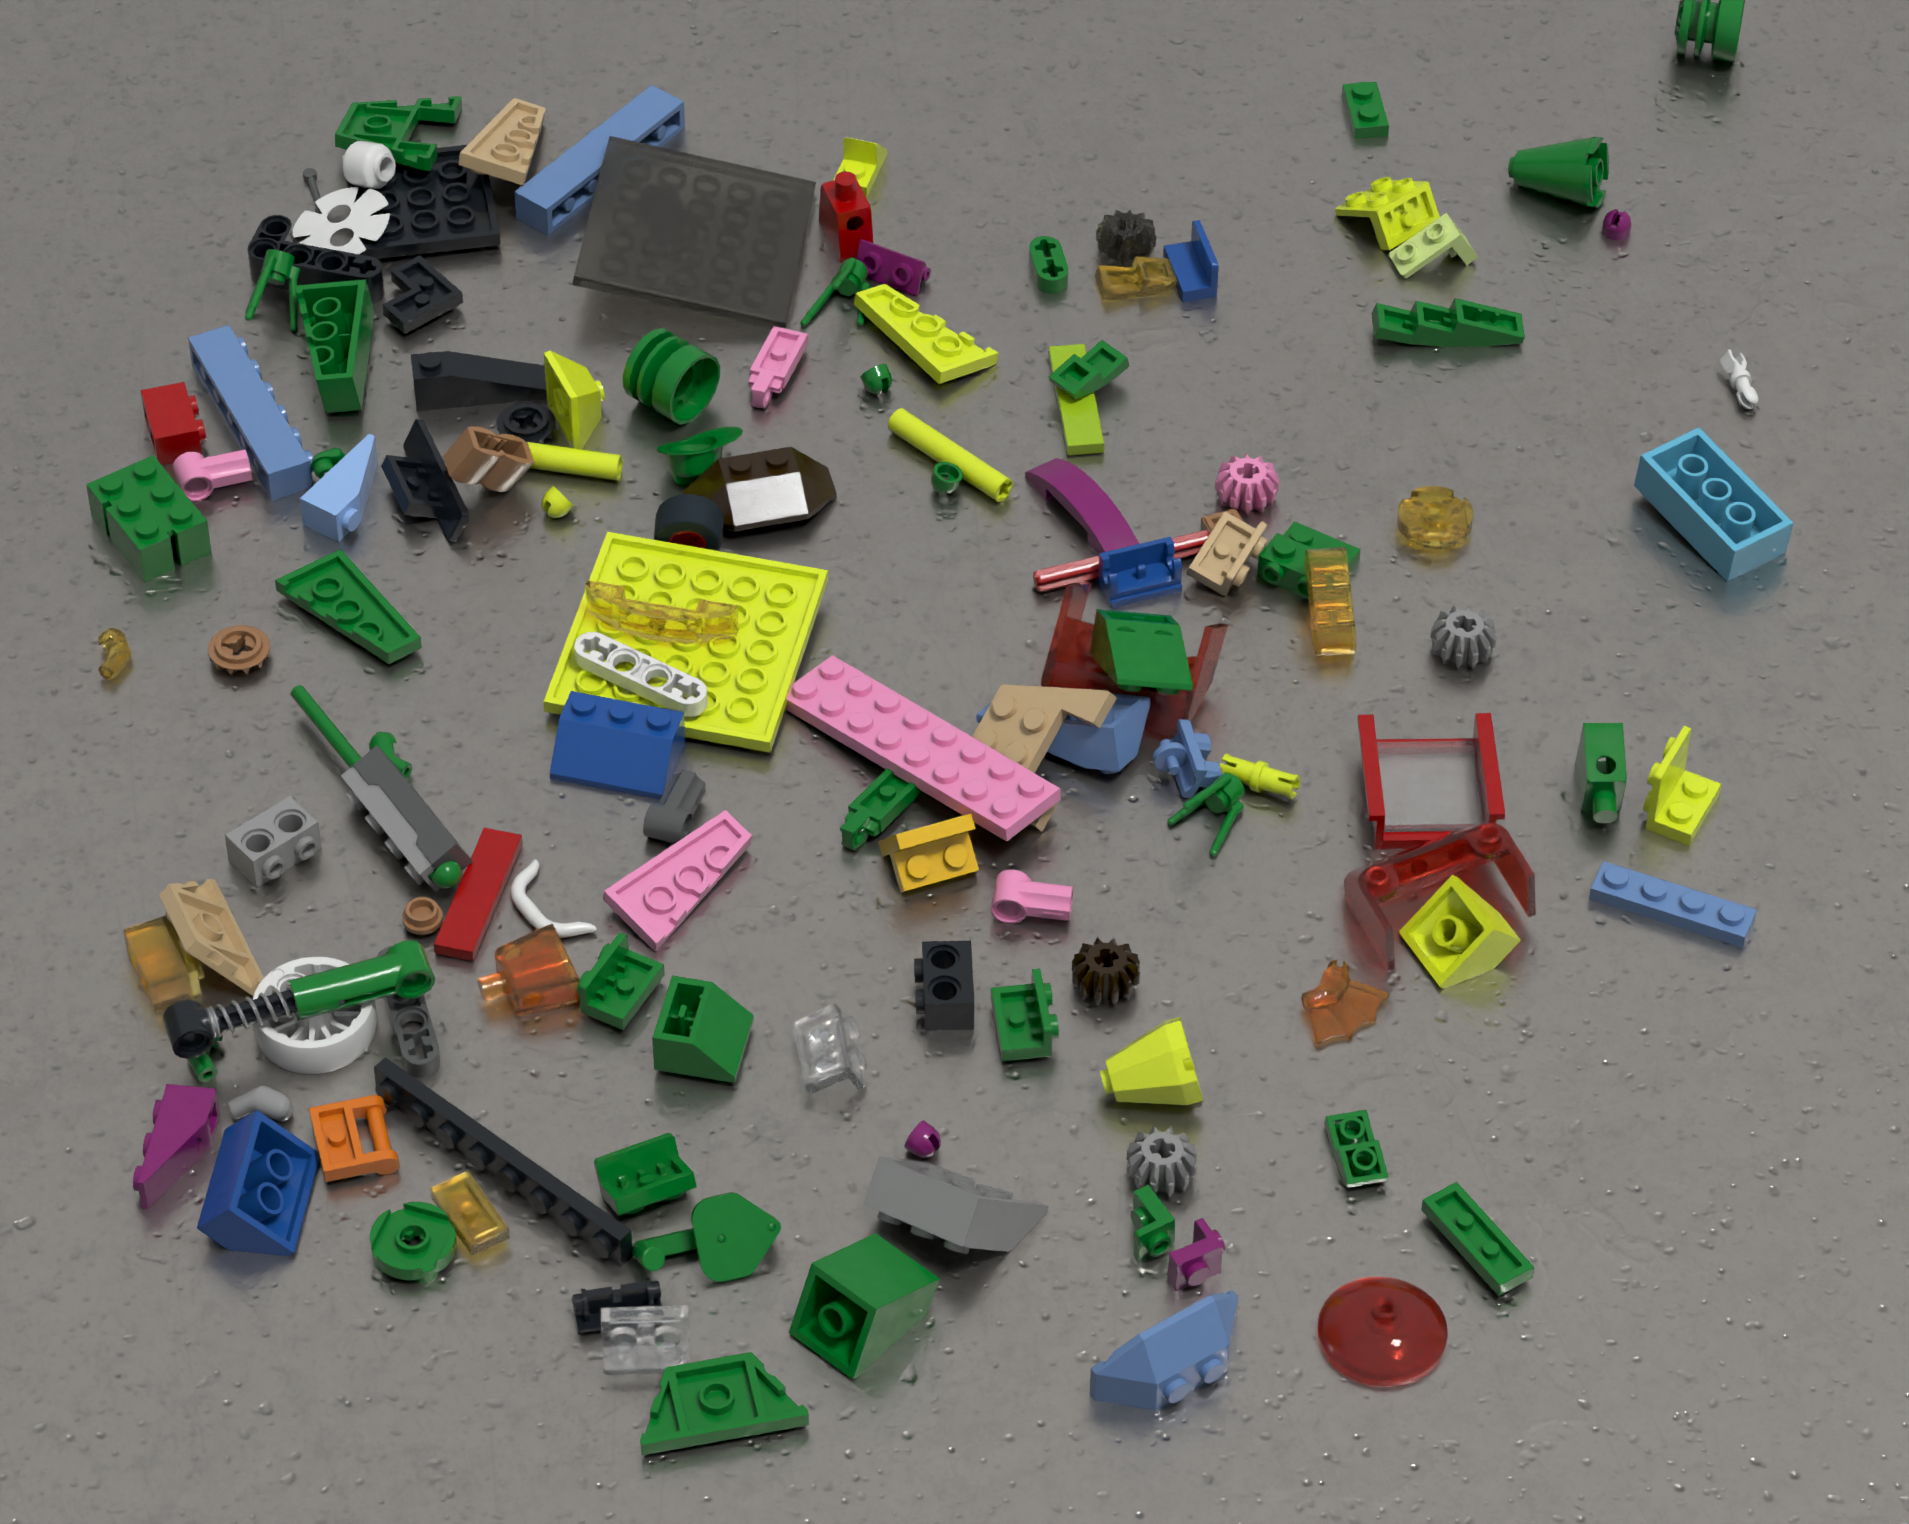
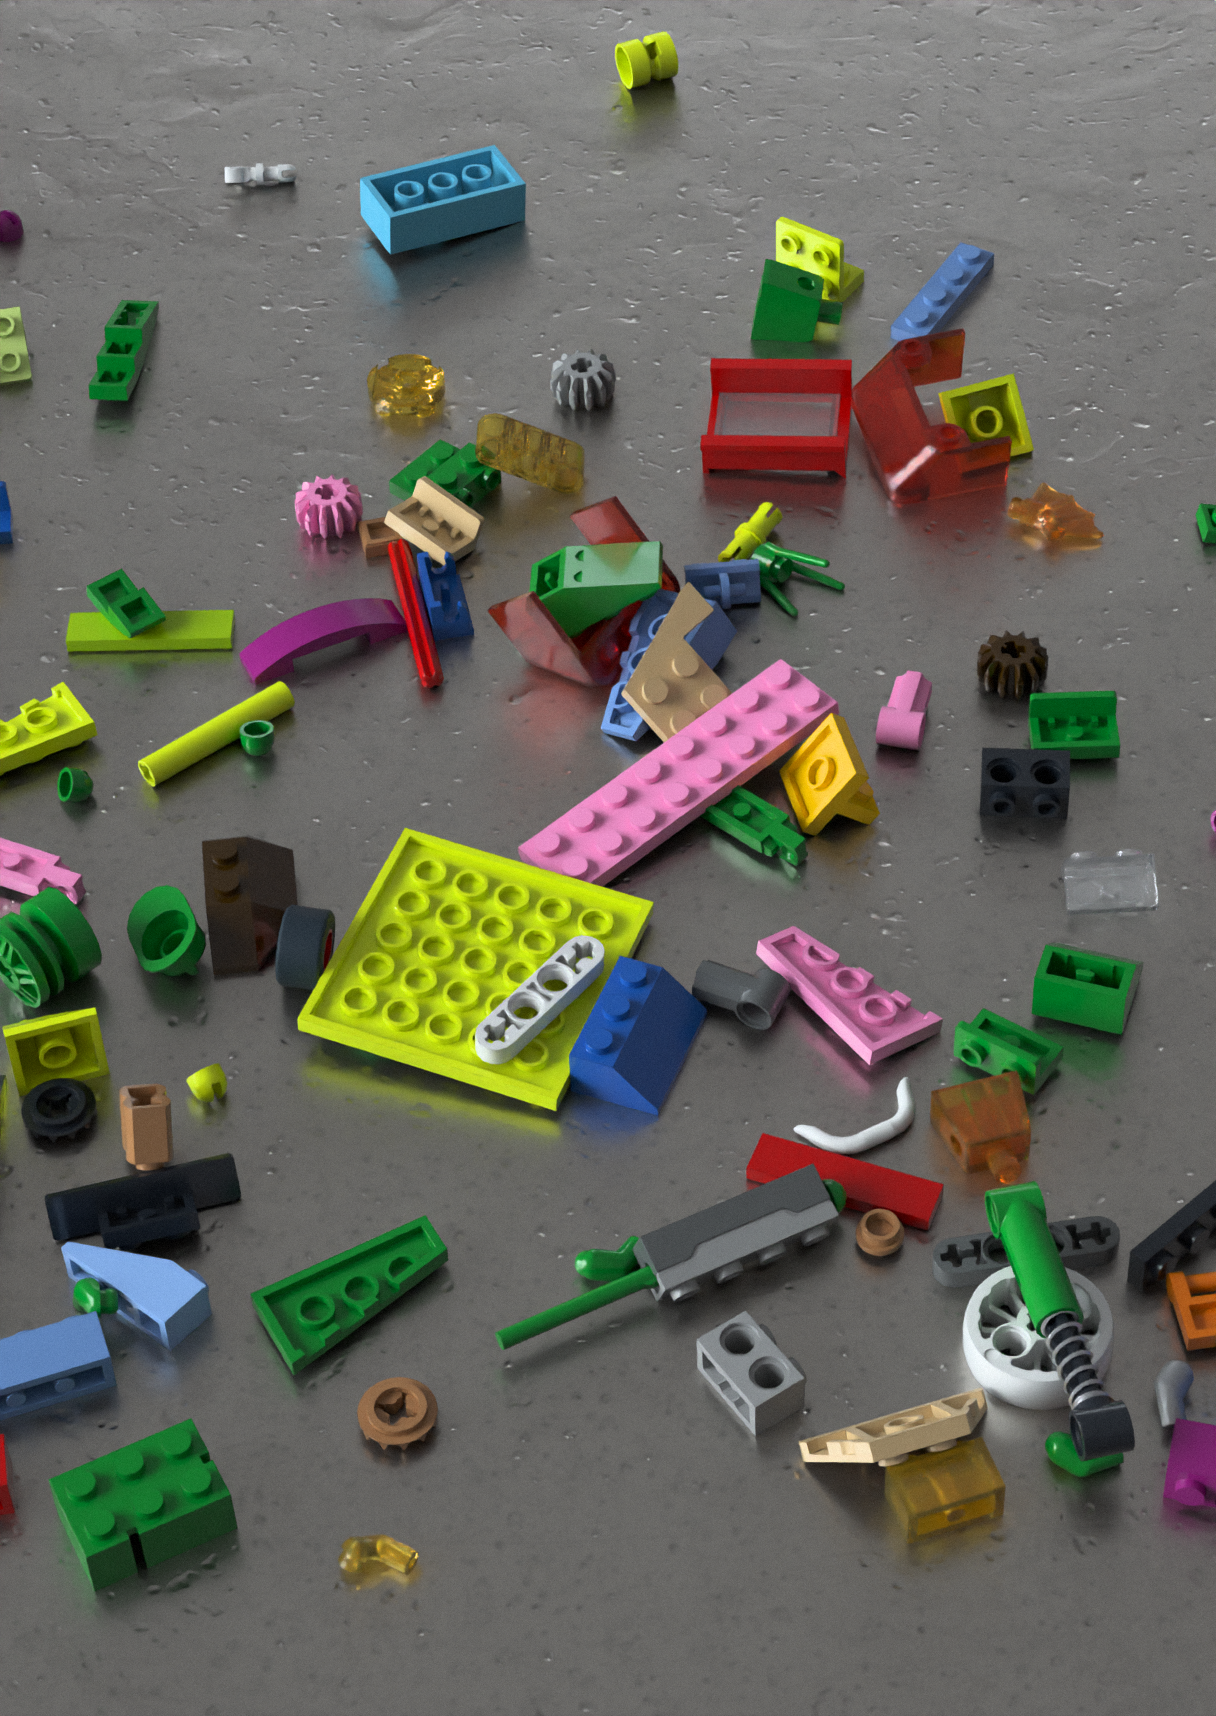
camera: 80 degrees left, 0 degrees up
bright pink piece [173,449,252,502] -> none
neon yellow piece [528,442,623,481] -> none
clear yellow slope [585,580,739,644] -> none
neon yellow cone [1100,1017,1203,1105] -> none

